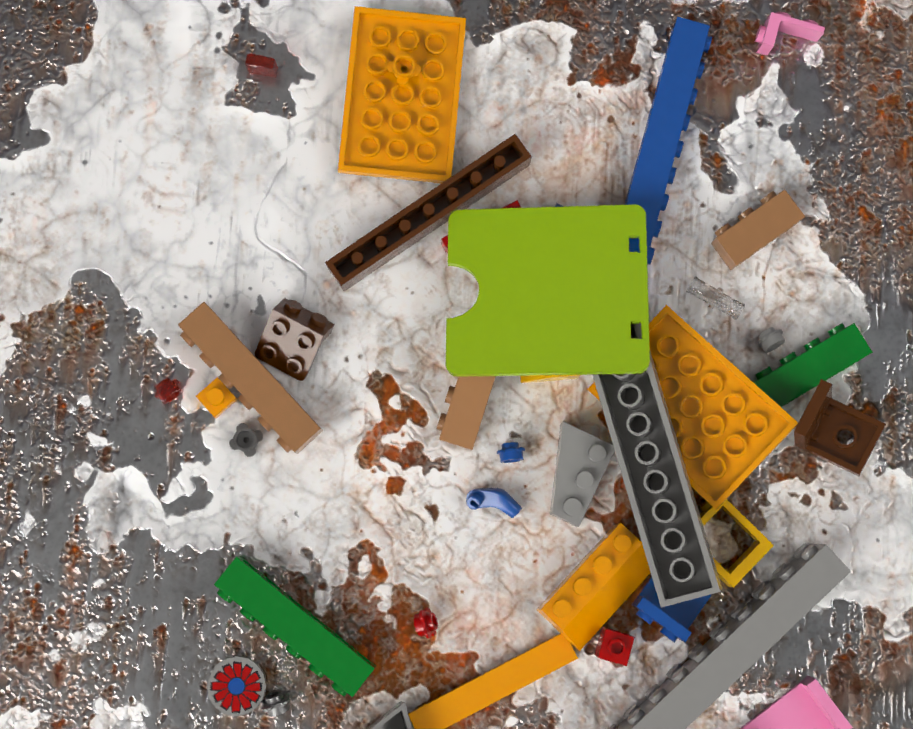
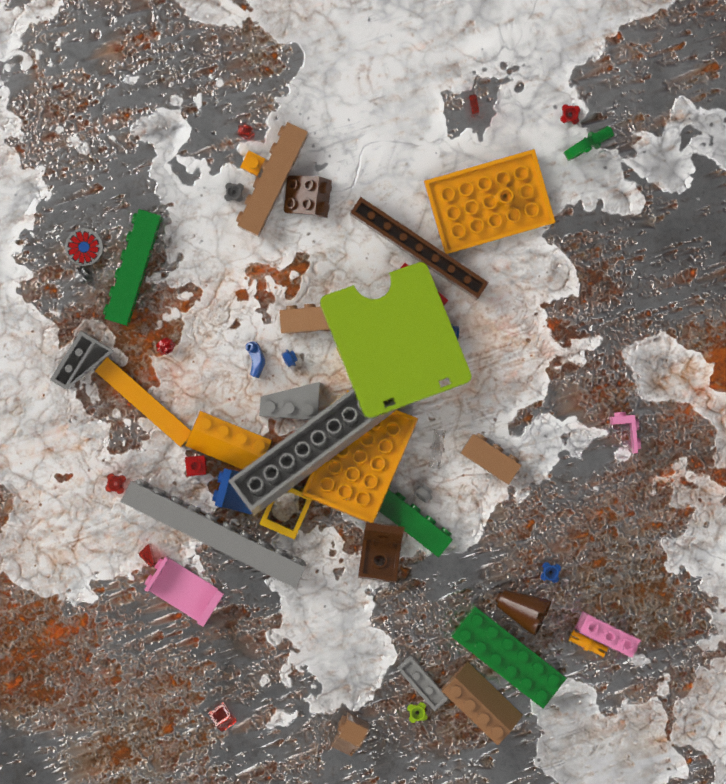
camera: 70 degrees right, 5 degrees up
blue brick [624,17,712,265] -> none

